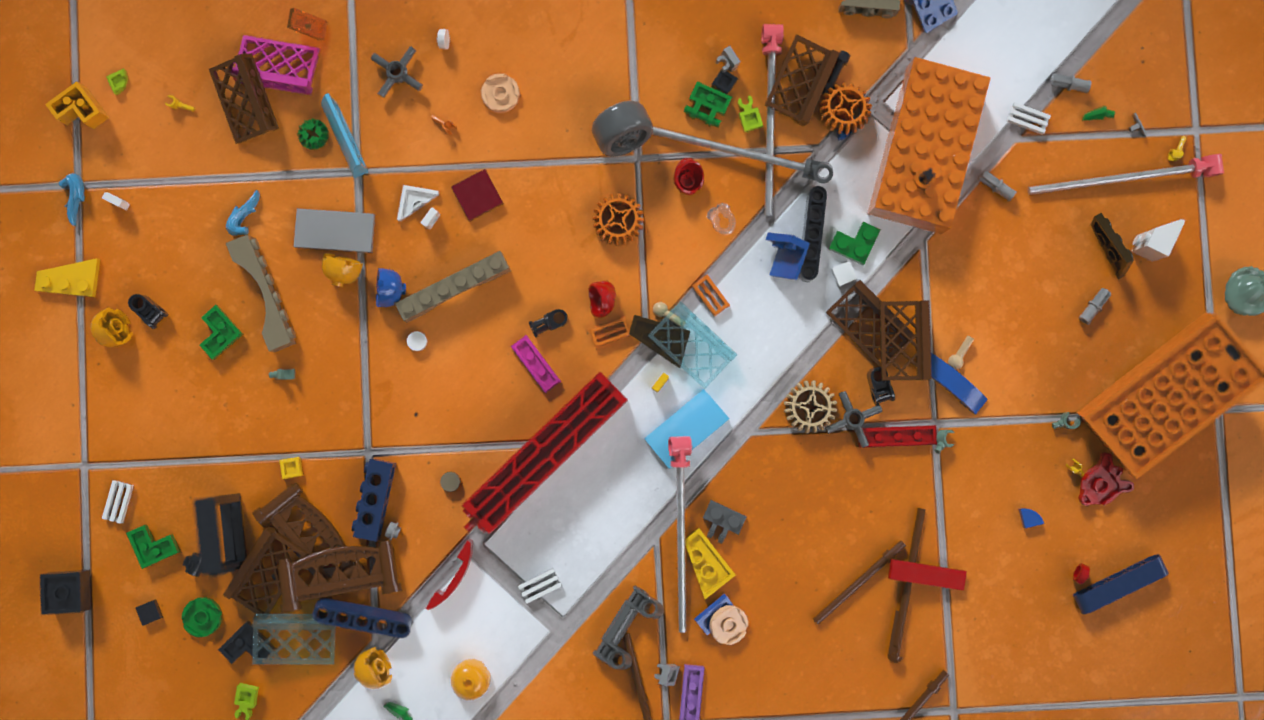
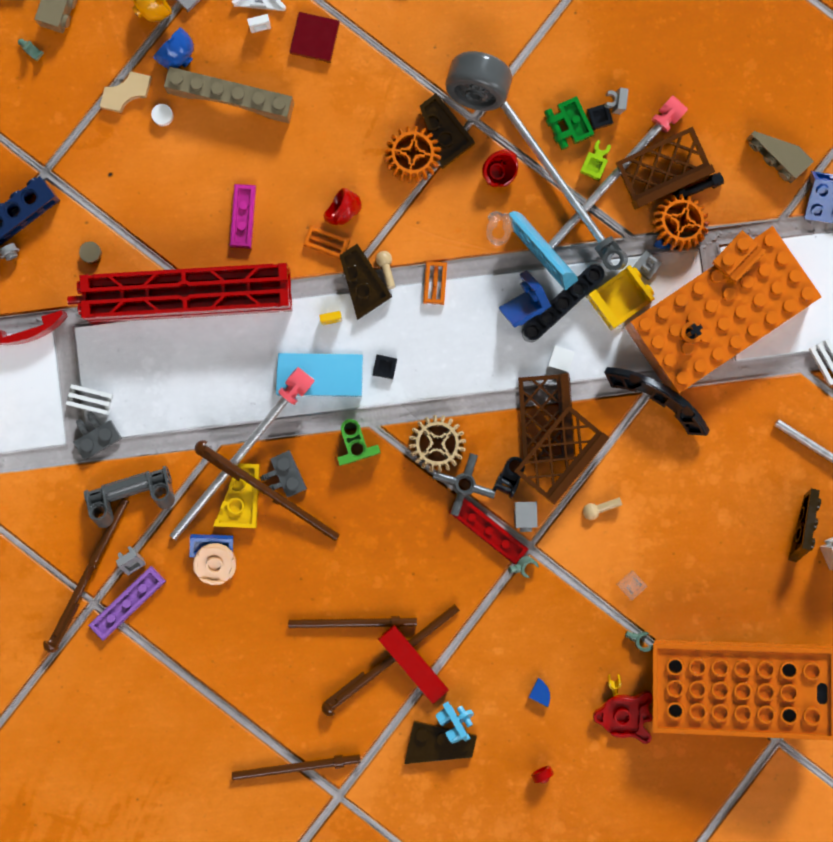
camera: 40 degrees right, 0 degrees up
black connector [529,309,568,337] -> none
clear light blue fence [648,301,738,389] -> none
green plate [828,222,880,265] -> none
blue slope [931,353,988,414] -> none
light grey axle [979,170,1017,201] -> none
dark blue beam [1073,554,1169,614] -> none
light grey axle [1079,288,1111,325] -> none
none -> dark grey hinge [73,412,122,460]
none -> tan tile [100,71,152,113]
none -> reddish brown bar [195,440,340,541]
none -> bright green tile [337,419,381,466]
none -> black tile [373,354,397,380]
none -> dark brown wing [405,720,477,764]
none -> dark brown wing [420,93,475,169]
none -> medium azure hips [435,702,474,744]
none -> medium azure slope [509,211,578,290]
none -> light grey brick [514,502,538,532]
none -> yellow panel [586,265,655,331]
none -> black tile [604,367,710,436]
none -> clear tile [616,570,648,601]
none -> light grey tile [632,250,662,281]
none -> orange plate [712,230,766,284]

